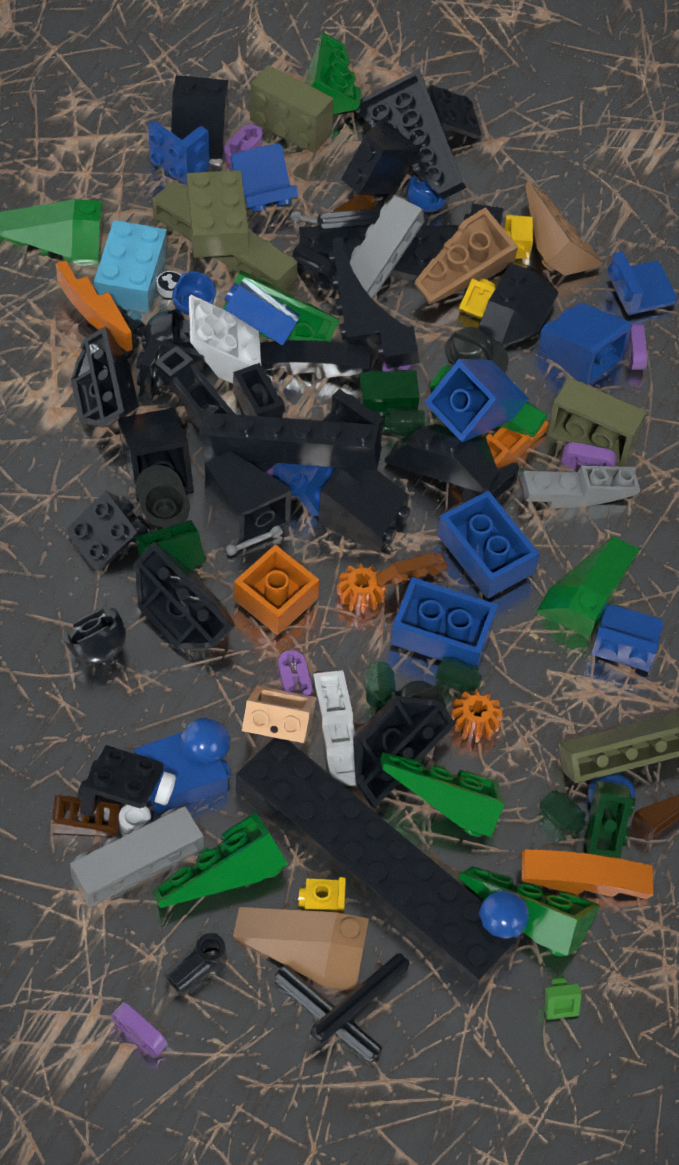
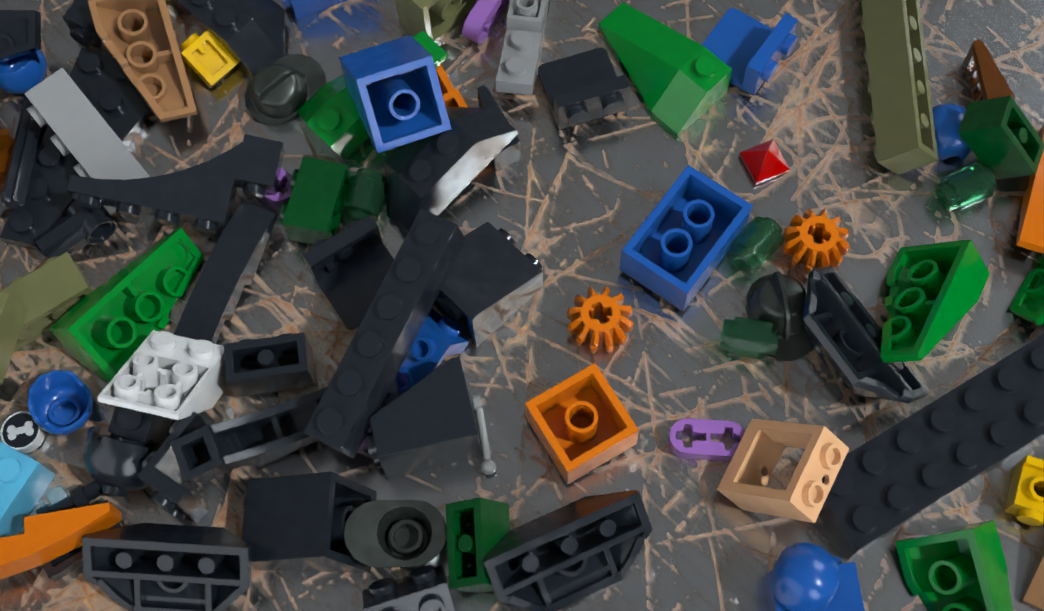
camera: 65 degrees left, 10 degrees up
blue brick [224,279,300,346] -> none
white slope [313,670,356,786] -> none
dark orange hinge [376,552,449,587] -> none
blue brick [437,490,540,599] -> none
none -> black bracket [538,48,631,130]
none -> red slope [739,139,790,185]

